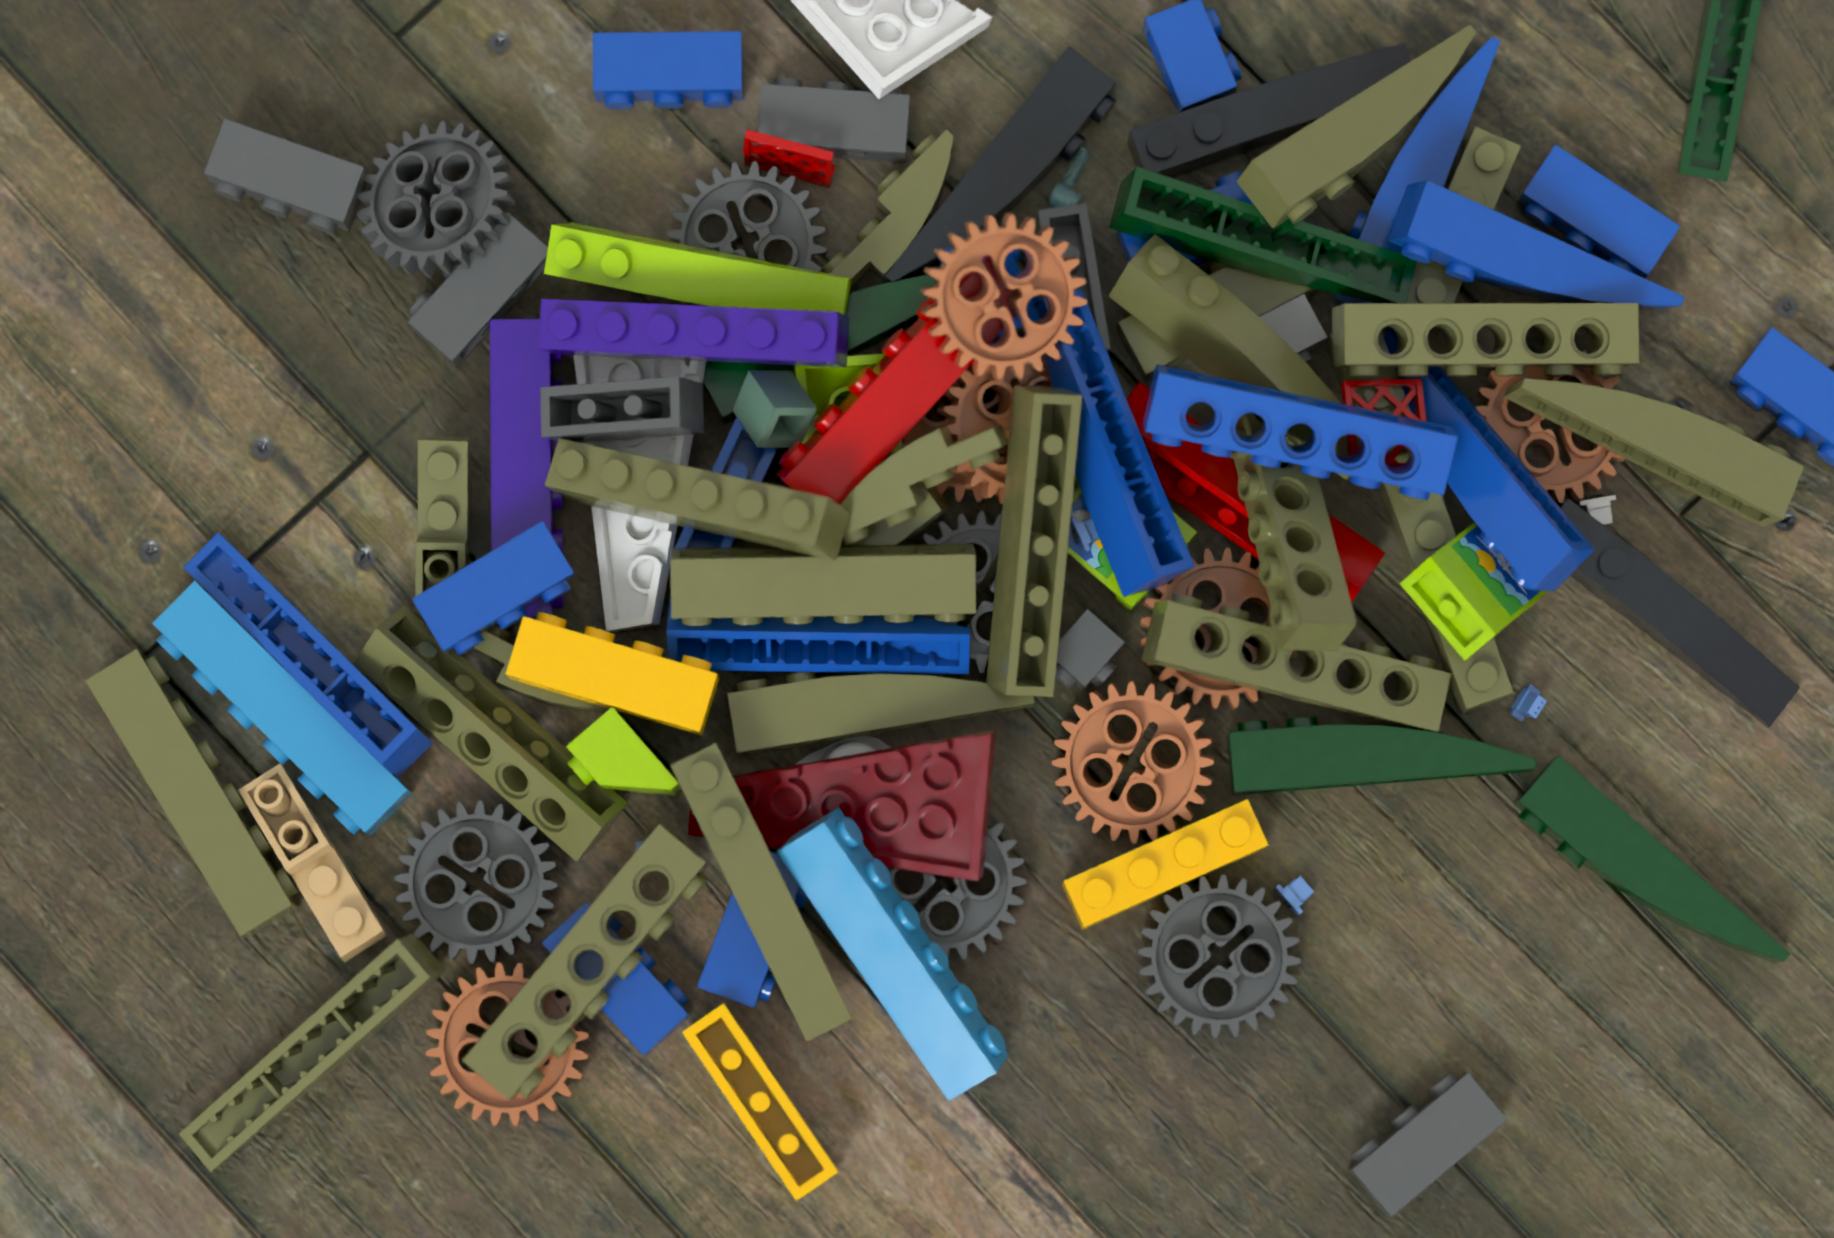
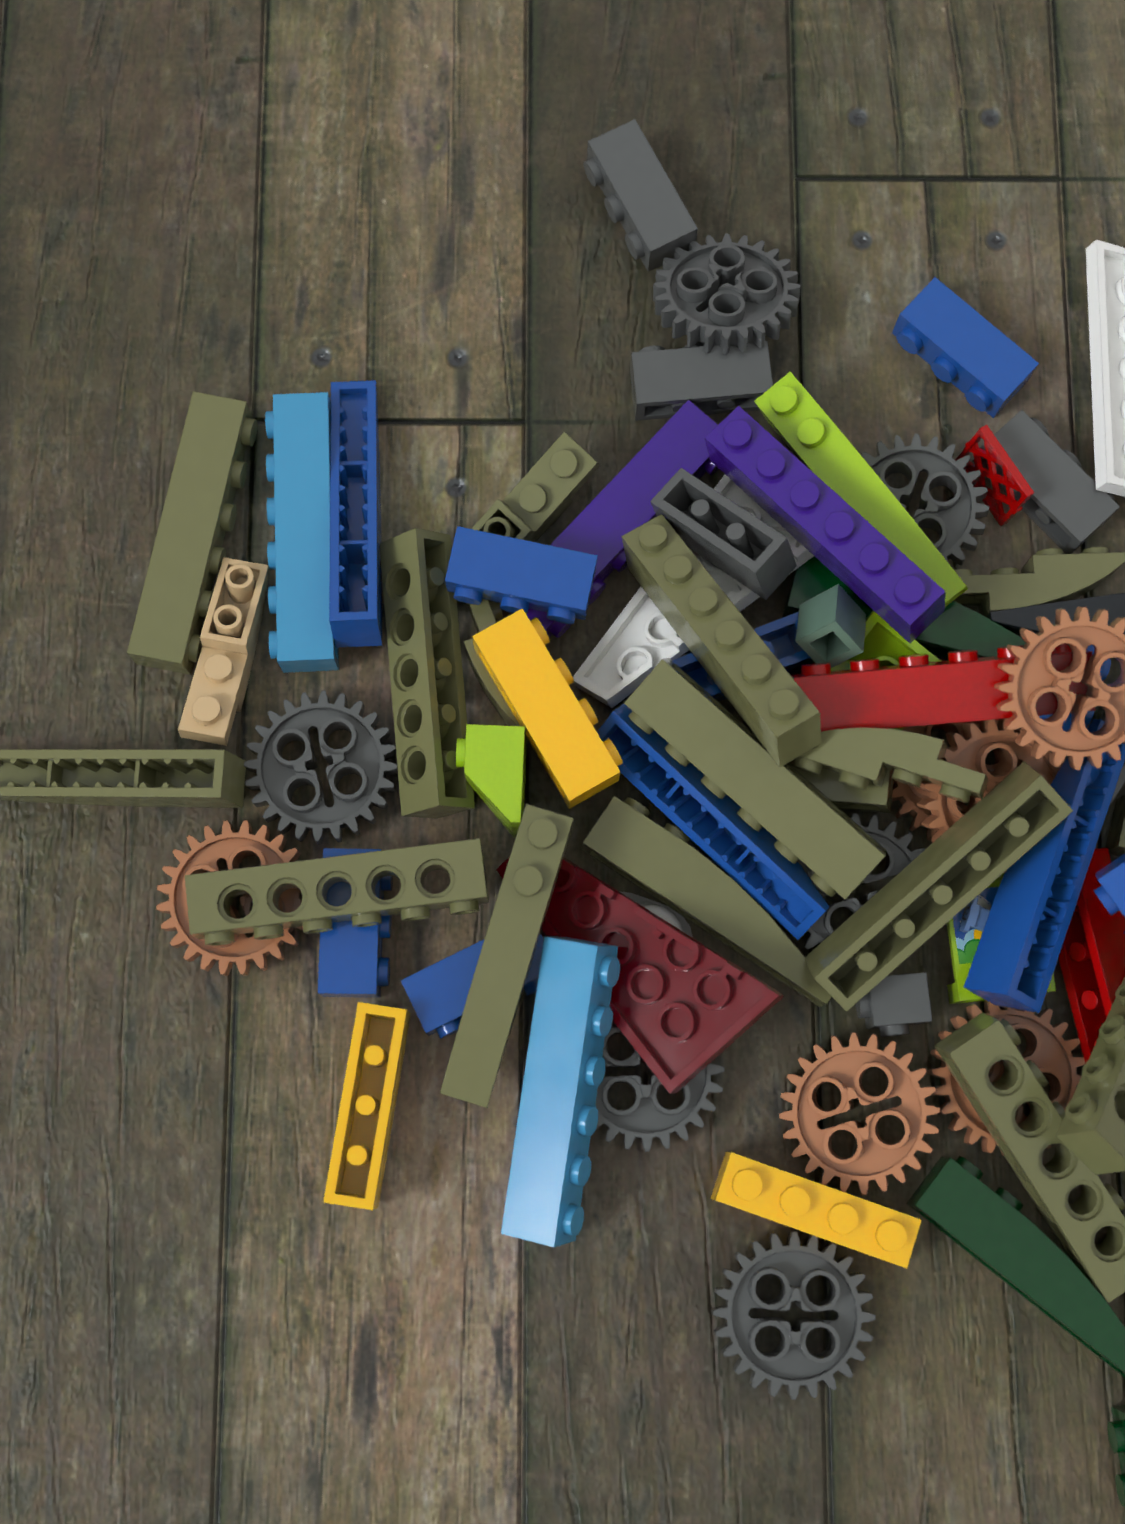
camera: 40 degrees right, 5 degrees down
medium blue piece [1273,876,1314,916] -> none

